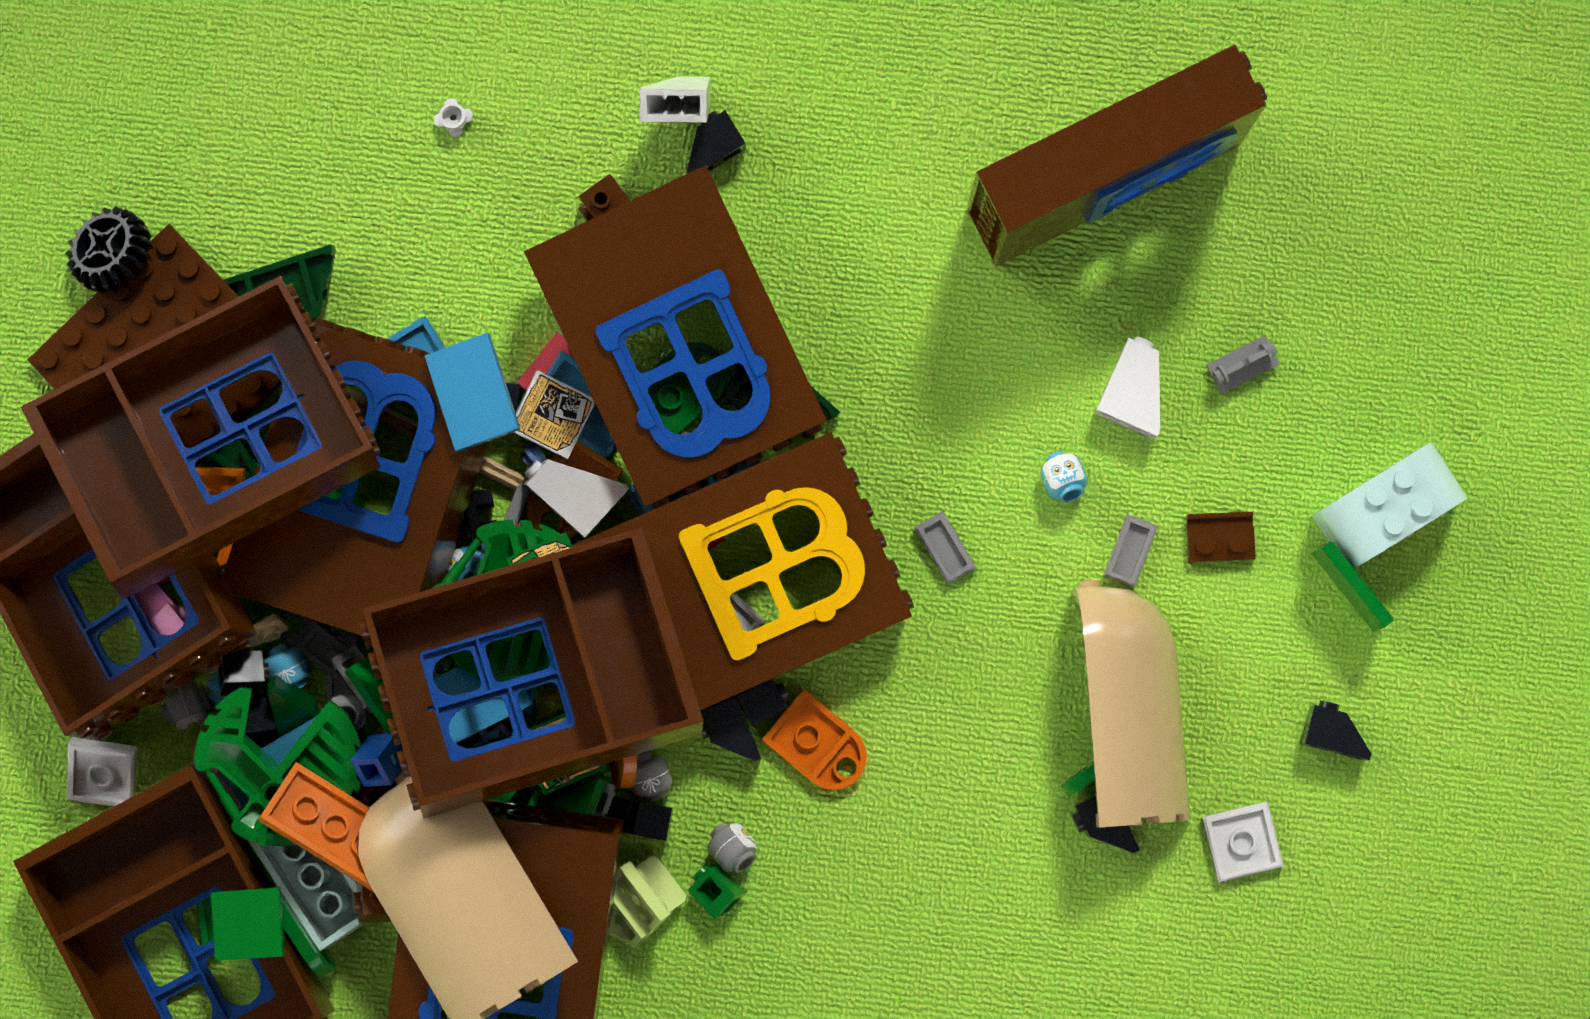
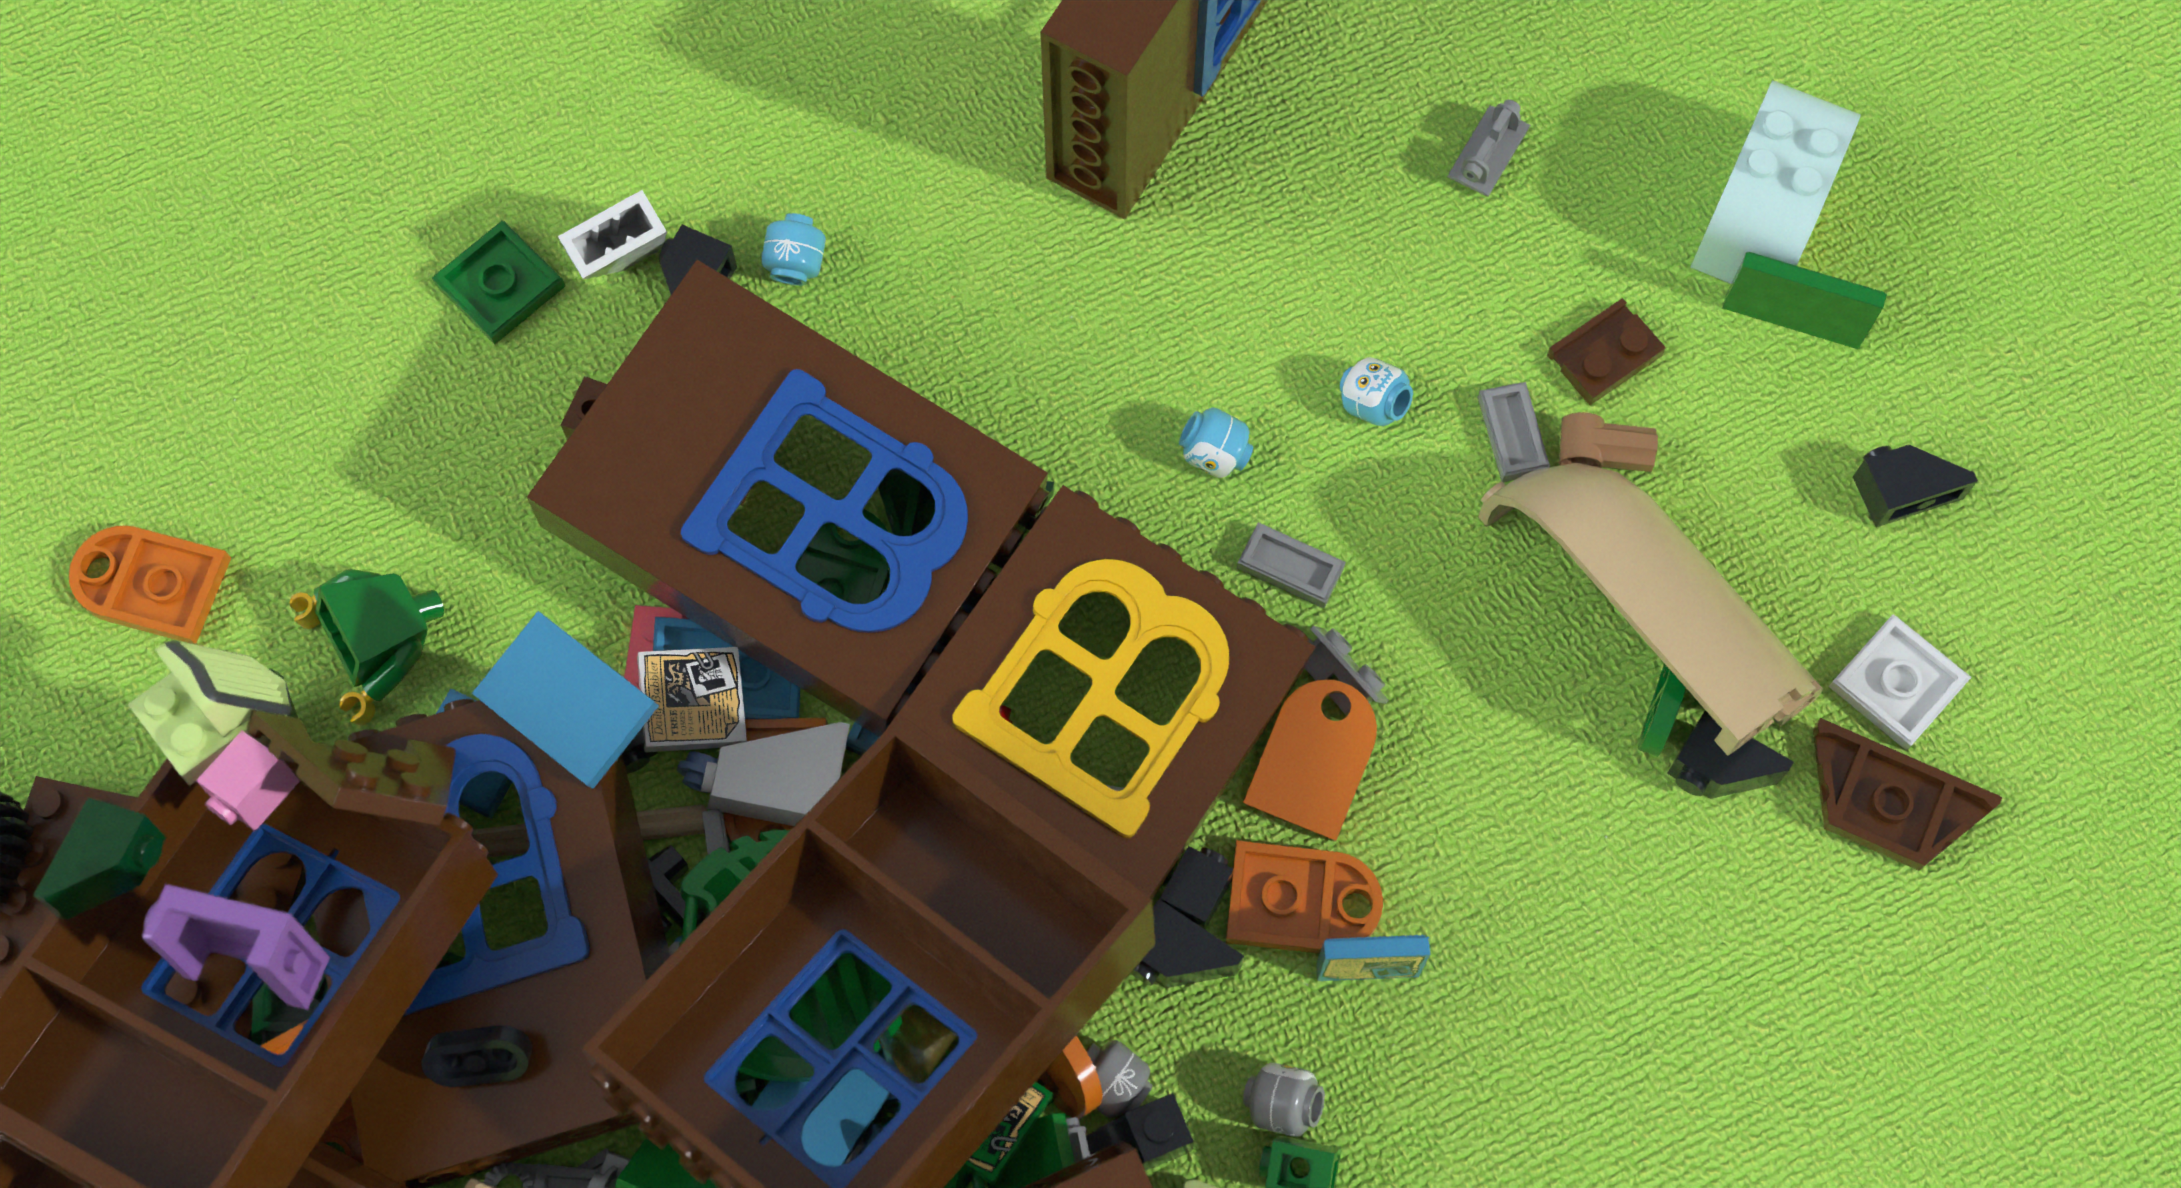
camera: 35 degrees left, 15 degrees down
white plate [434,98,473,137] -> none
white slope [1094,336,1160,440] -> none
none -> dark green slope [33,797,167,920]
none -> orange tile [69,526,231,644]
none -> yellowish green piece [128,640,291,786]
none -> medium lavender panel [143,885,330,1010]
none -> bright pink brick [196,731,299,831]
none -> reddish brown wing [246,710,456,826]
none -> green torso [290,569,444,725]
none -> black plate [421,1025,532,1087]
none -> green tile [432,220,565,345]
none -> medium azure head [761,213,826,286]
none -> medium azure head [1179,407,1253,478]
none -> orange tile [1243,679,1377,841]
none -> light grey hinge [1305,626,1389,716]
none -> dark azure tile [1316,935,1430,981]
none -> medium nougat piece [1559,412,1658,472]
none -> reddish brown wing [1813,718,2002,871]

